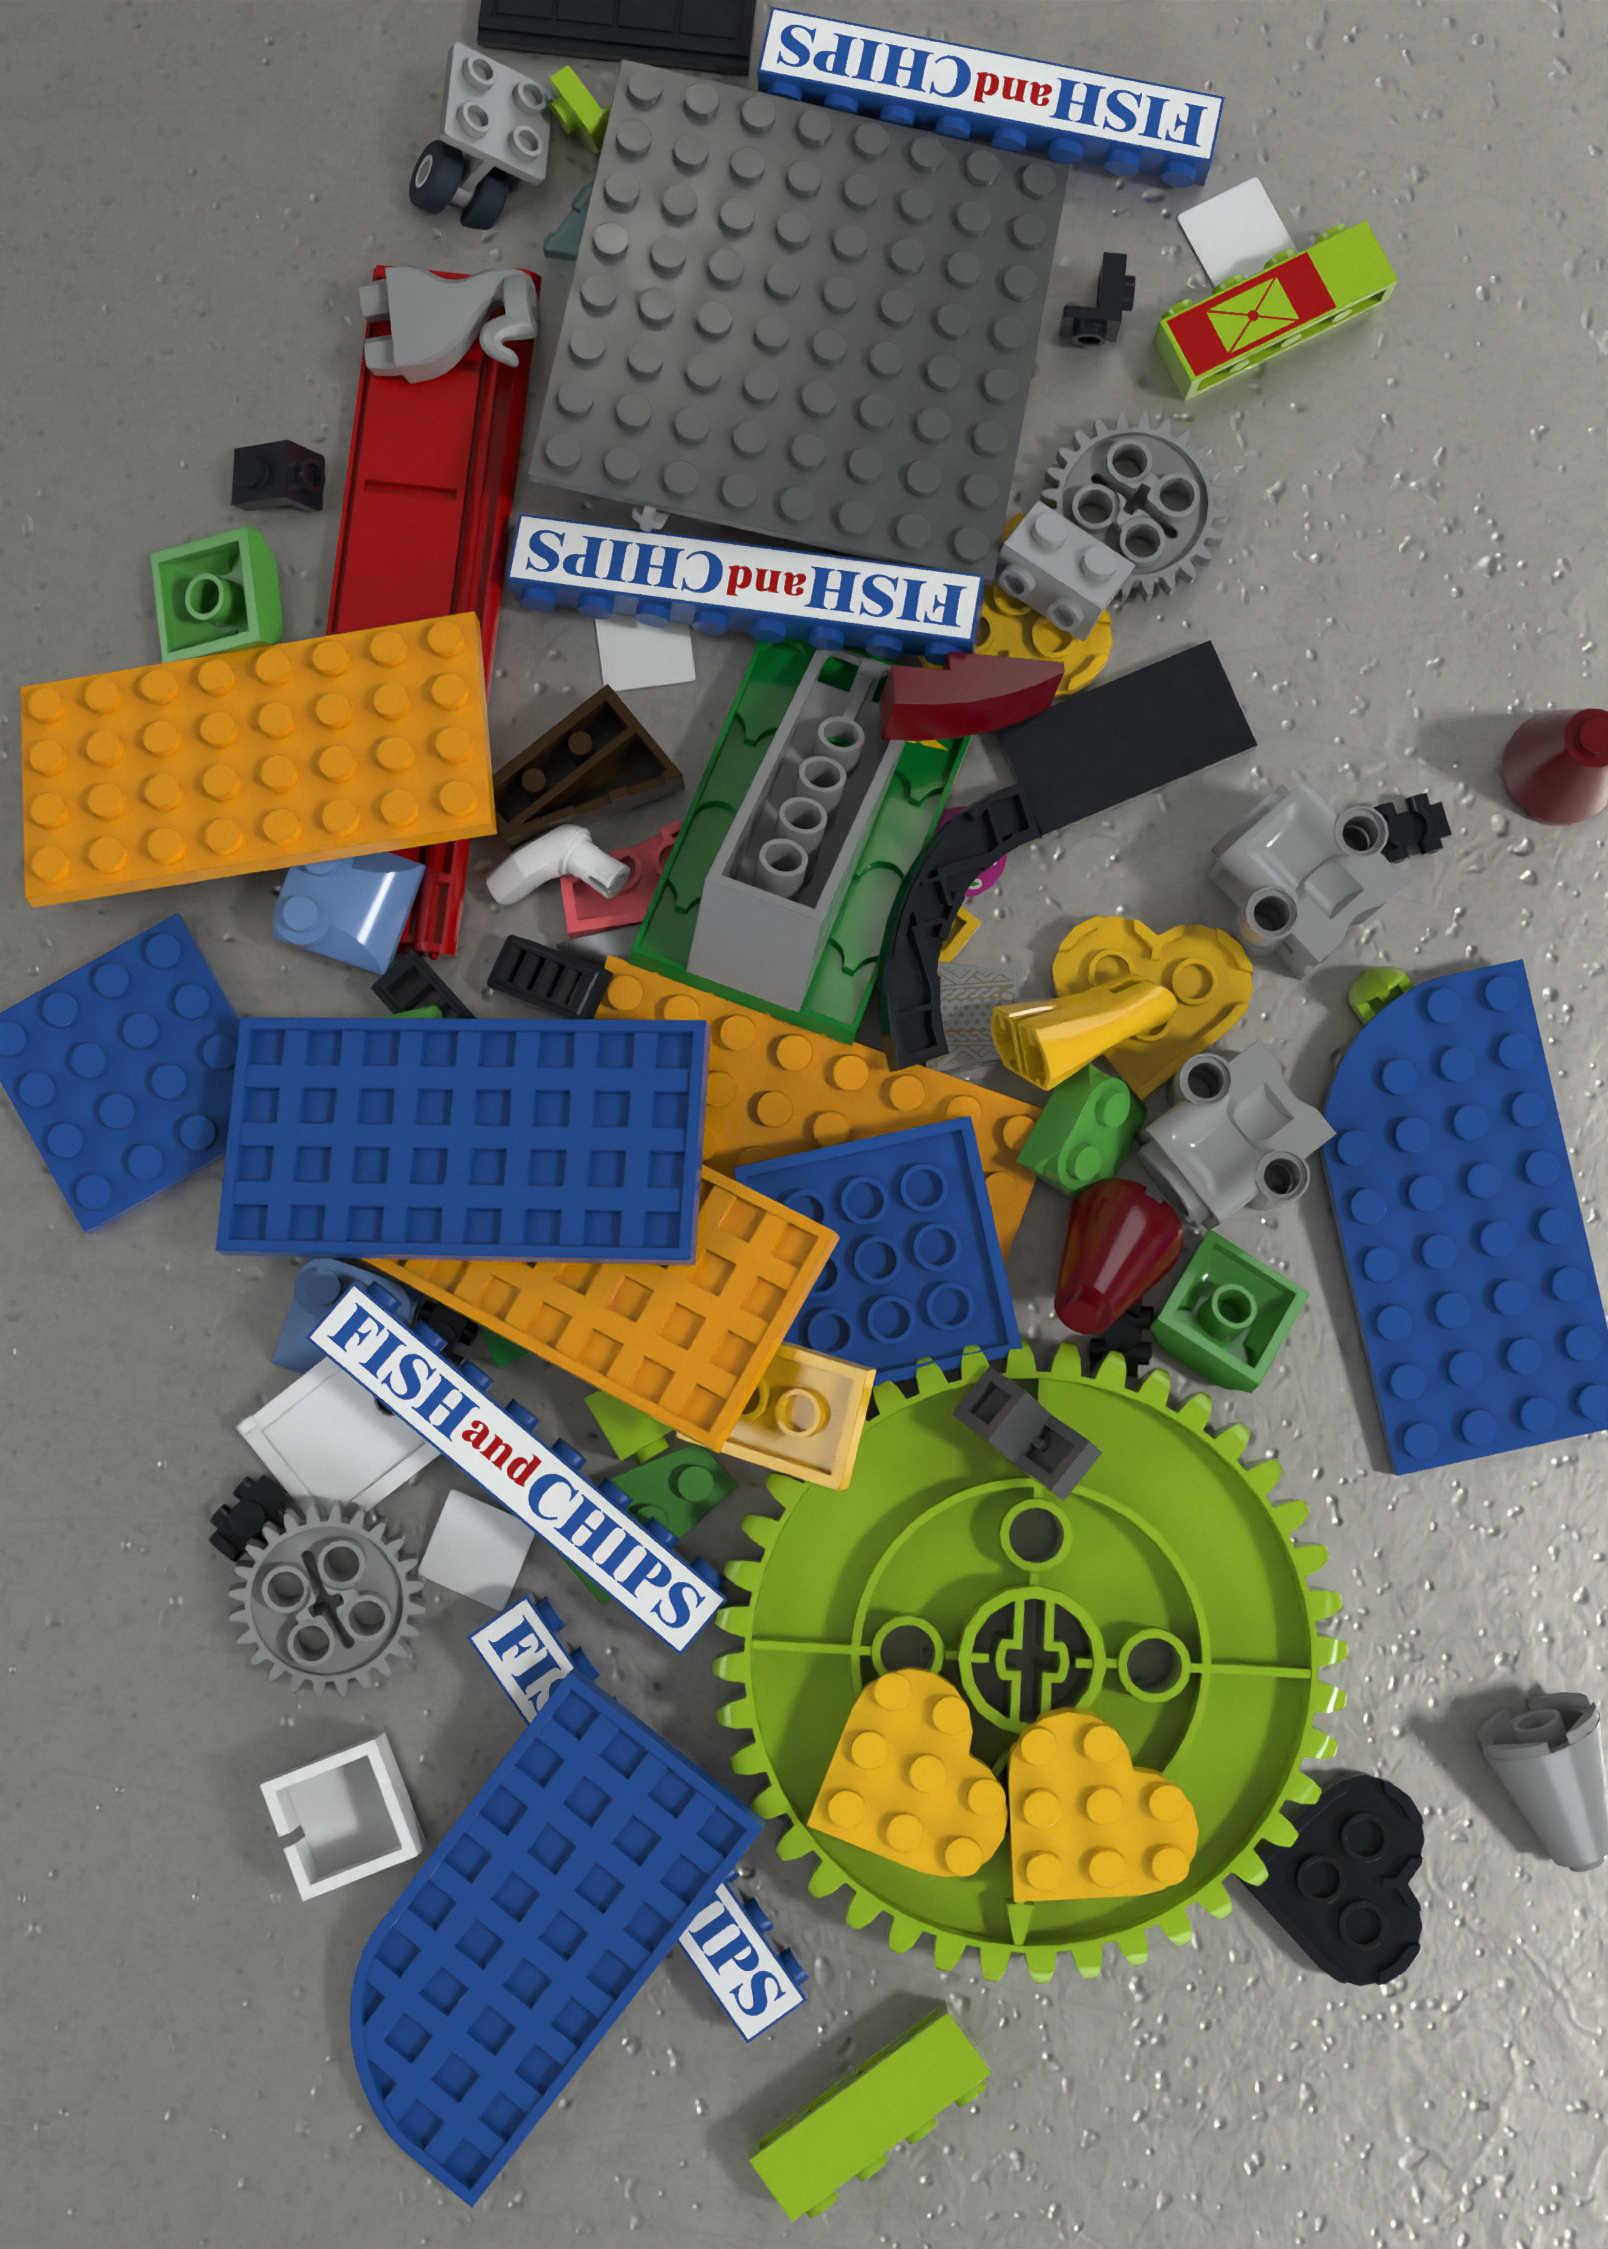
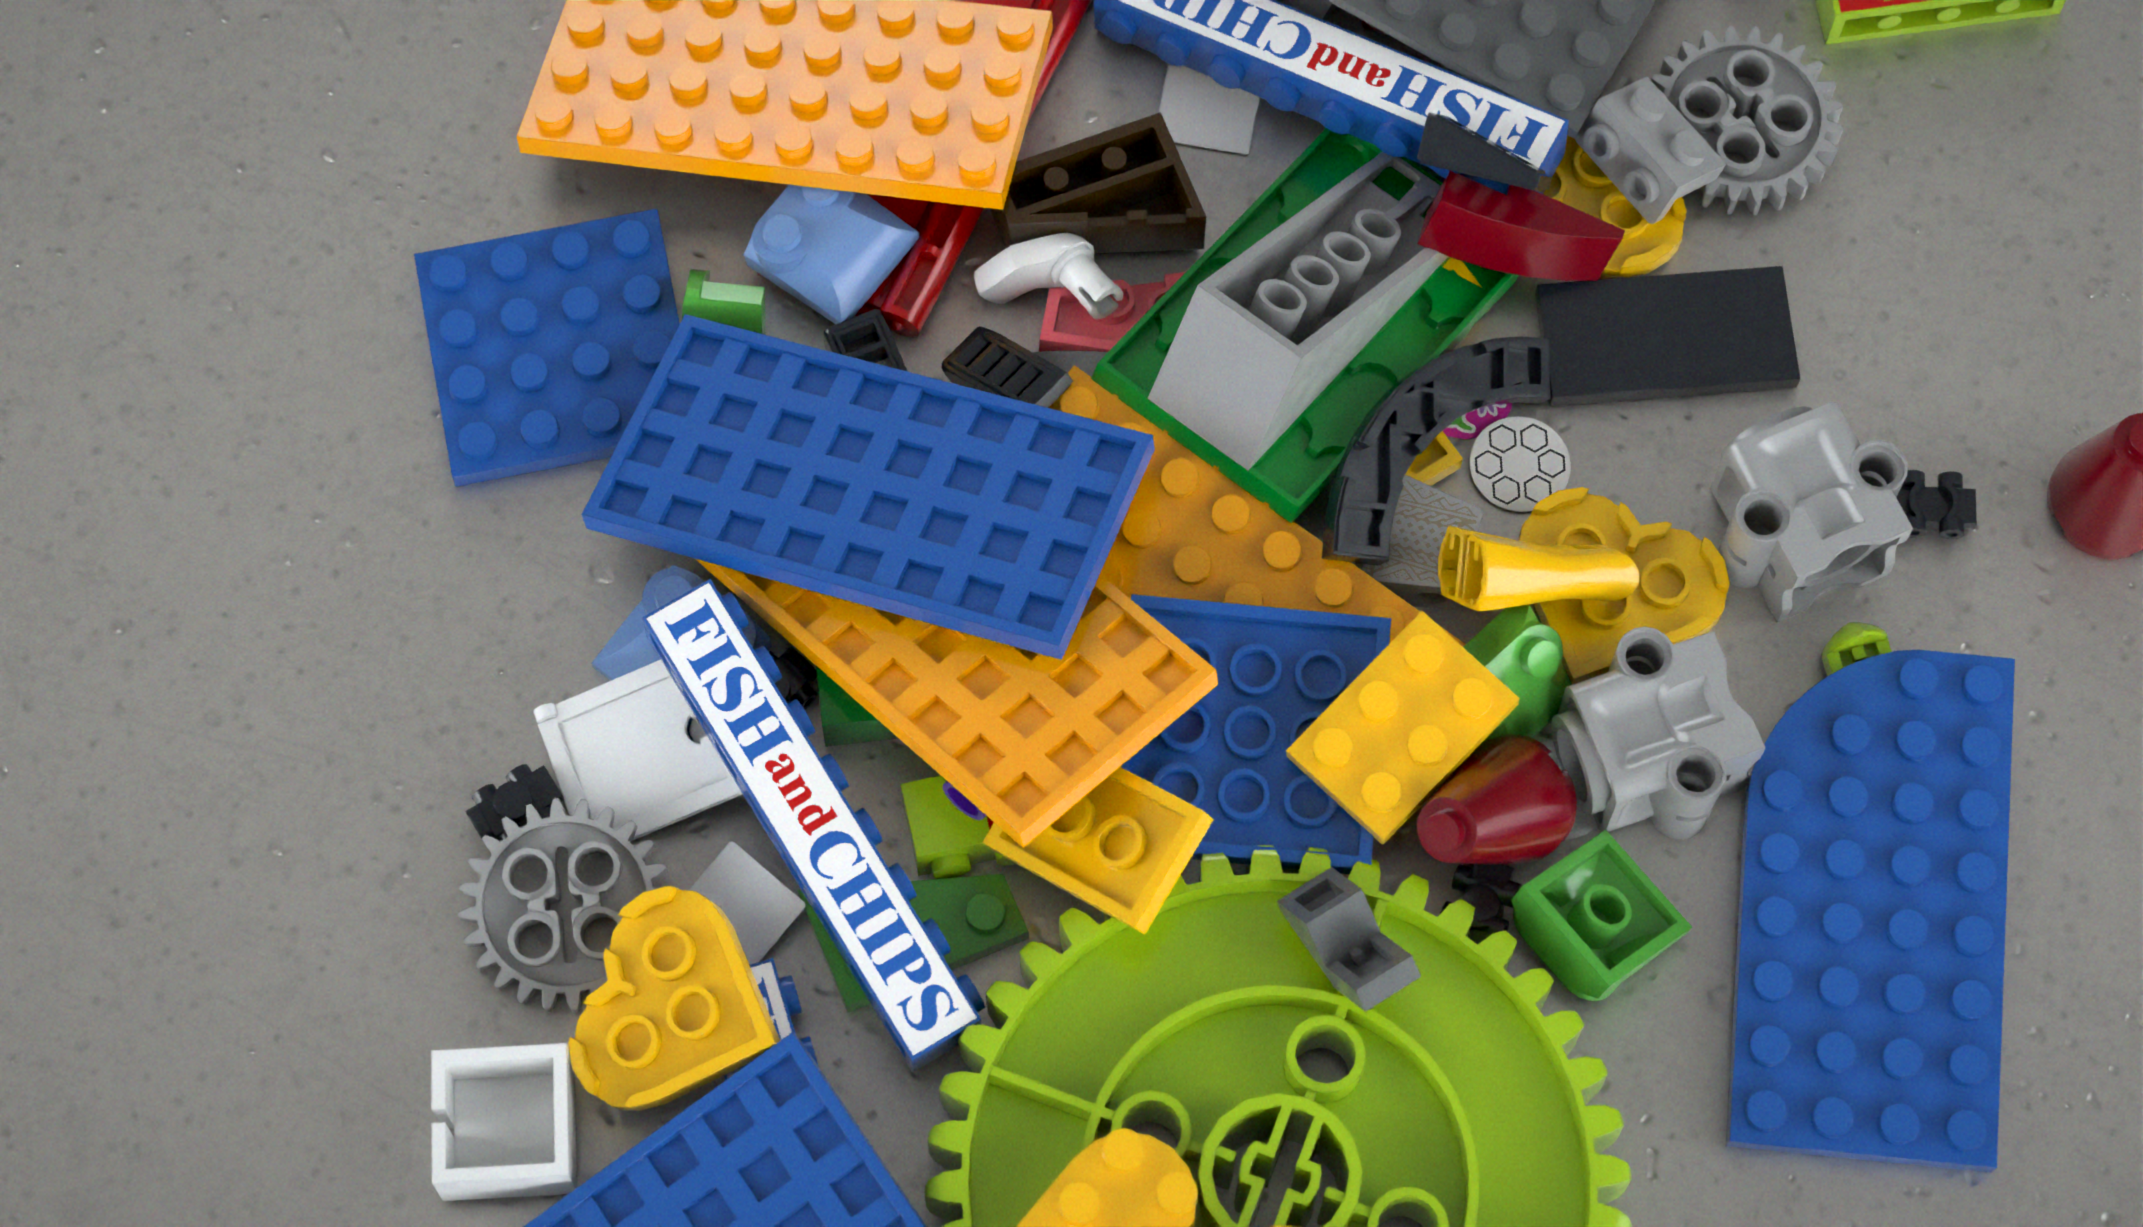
camera: 15 degrees right, 15 degrees down
none -> yellow plate [568,886,780,1111]
none -> bright green tile [682,269,766,335]
none -> yellow plate [1286,611,1519,845]
none -> black slope [1417,112,1552,192]
none -> white sticker [1470,416,1571,512]

